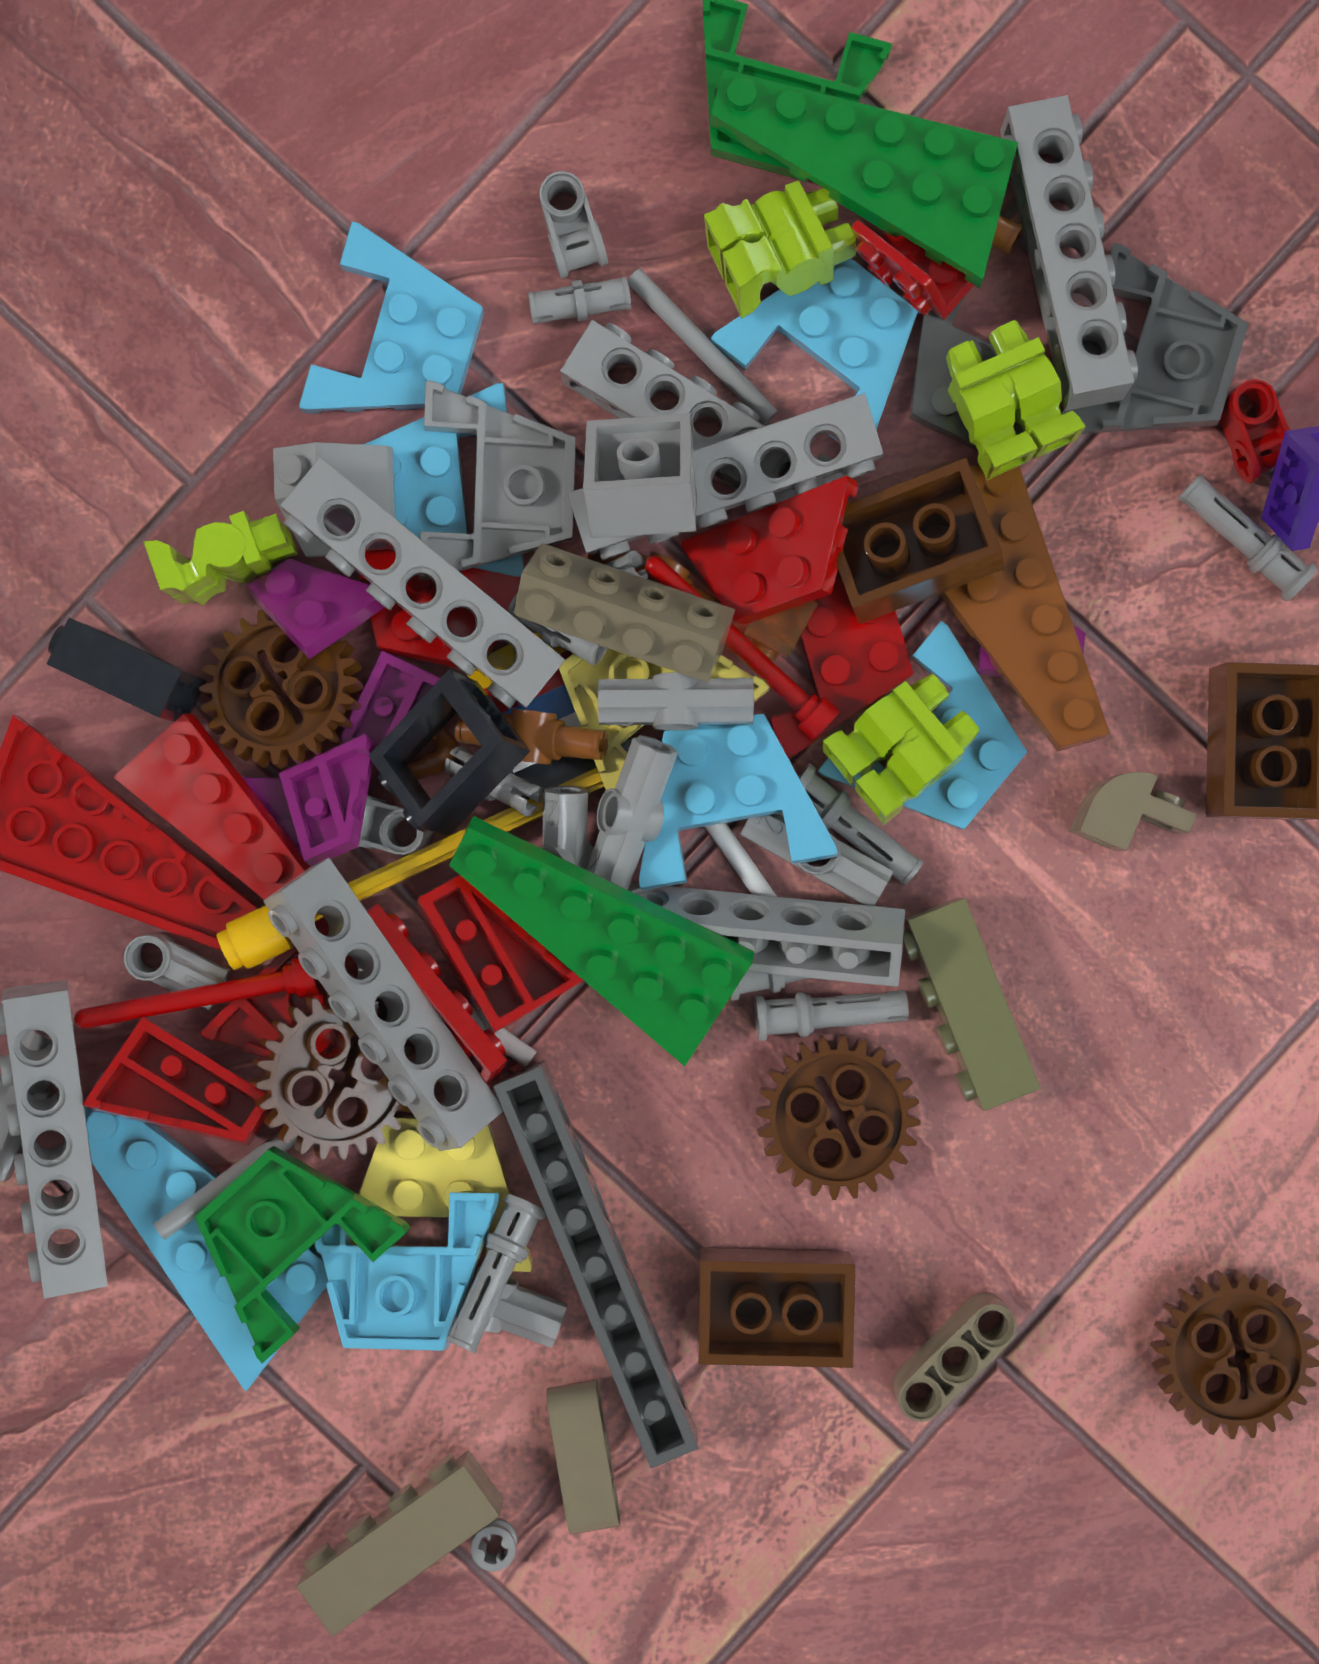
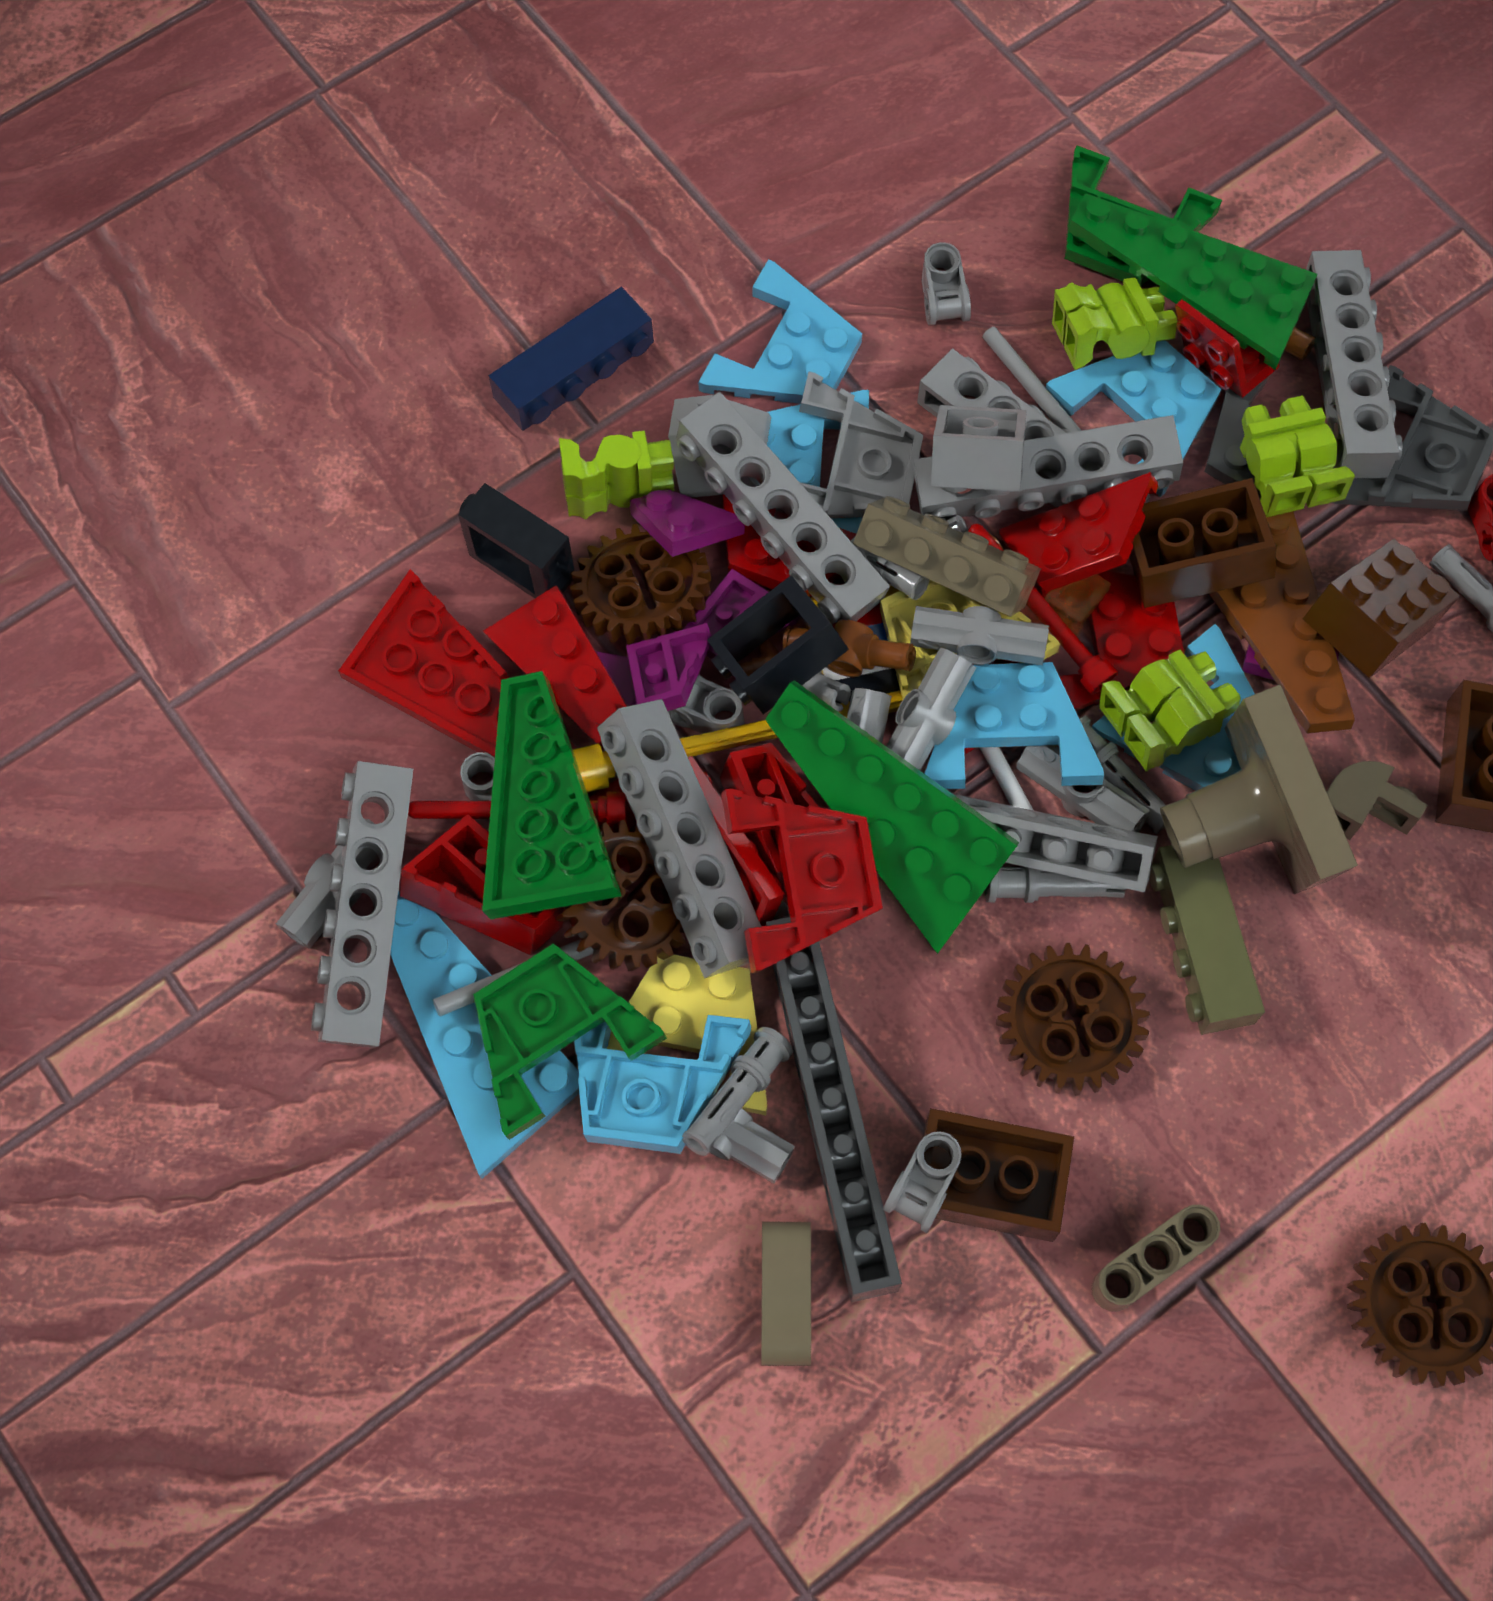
camera: 10 degrees right, 20 degrees down
dark tan brick [296,1450,504,1637] -> none
light grey bush [470,1518,518,1572] -> none
light grey pin [528,276,631,325] -> none
light grey pin [754,989,909,1041] -> none
none -> green wing [482,671,622,920]
none -> dark blue brick [488,286,654,431]
none -> red wing [721,789,883,973]
none -> light grey piece [883,1132,961,1233]
none -> dark tan piece [1160,685,1358,894]
none -> reddish brown brick [1303,539,1460,678]

